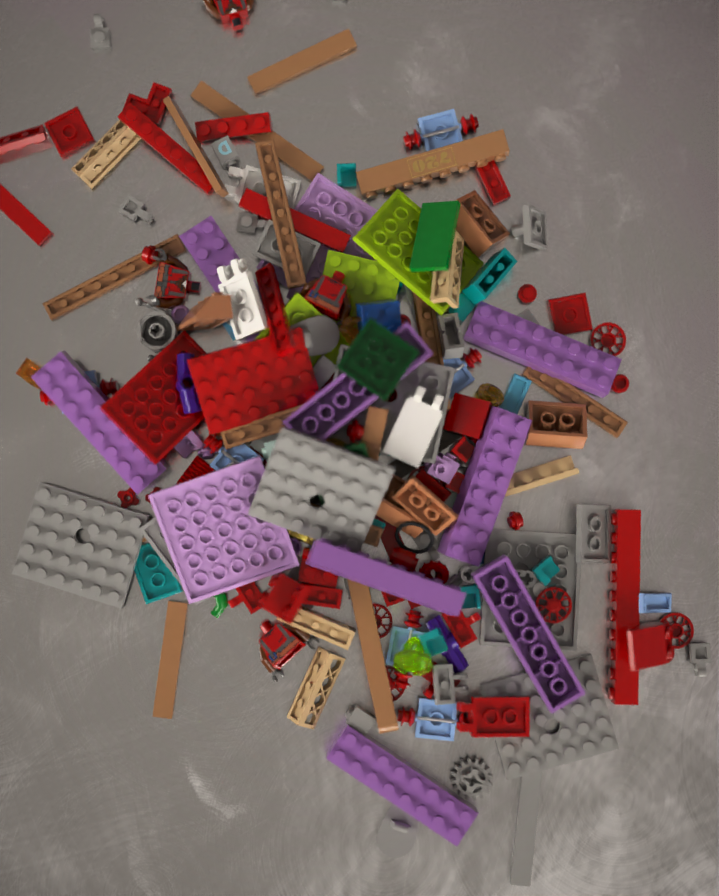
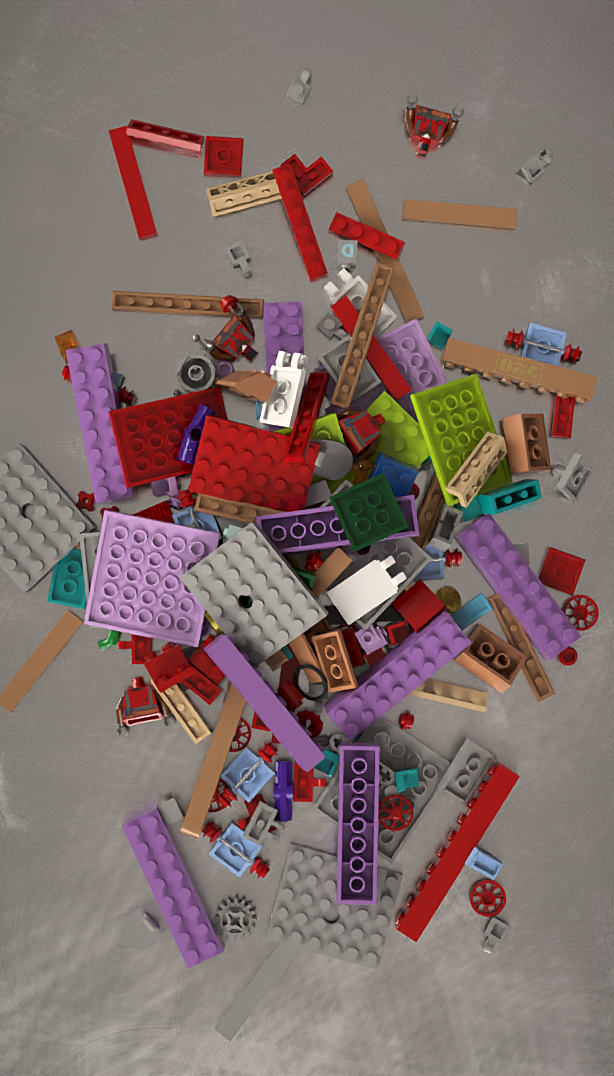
camera: 30 degrees right, 0 degrees up
medium nougat tile [163,96,229,197] -> none
tan fence [287,646,345,730] -> none
clear neon green tile [393,637,433,676] -> none
green tile [409,200,461,272] -> none
teal panel [419,628,448,658] -> none
red tile [456,696,530,738] -> none
red plate [518,284,537,303] -> none
red slope [627,622,675,671] -> none

